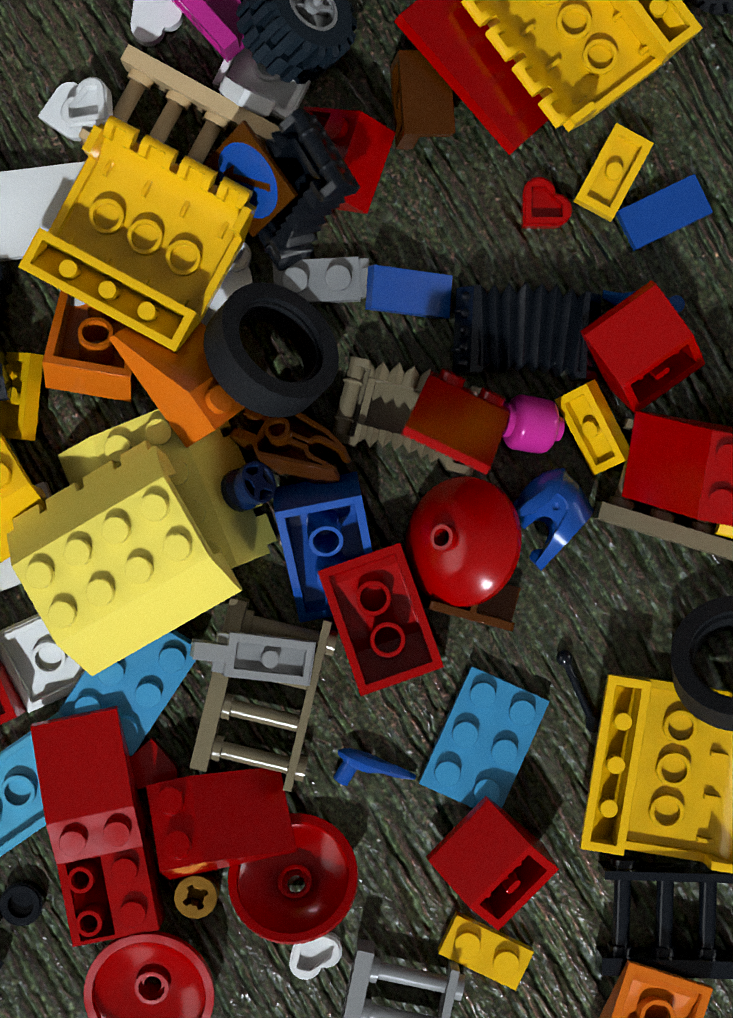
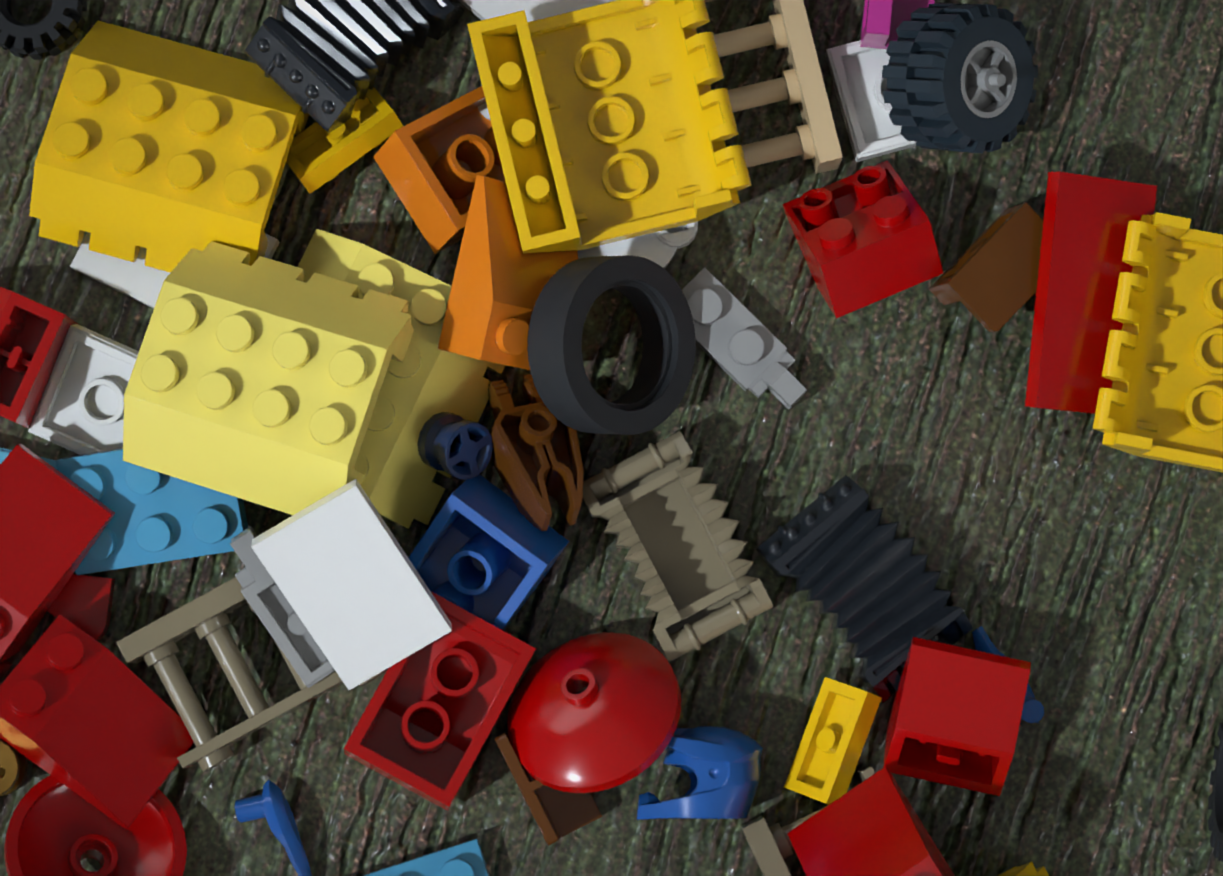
camera: 45 degrees right, 5 degrees down
piece [204,120,298,237] -> none
white tile [218,75,275,117] -> none
black piece [257,109,360,271] -> none
blue tile [365,265,452,319] -> none
red slope [402,368,510,475] -> none
dark pink head [502,394,565,454] -> none
red tile [521,177,572,229] -> none
yellow plate [573,123,654,222] -> none
blue tile [616,174,713,252] -> none
none -> white tile [251,479,452,690]

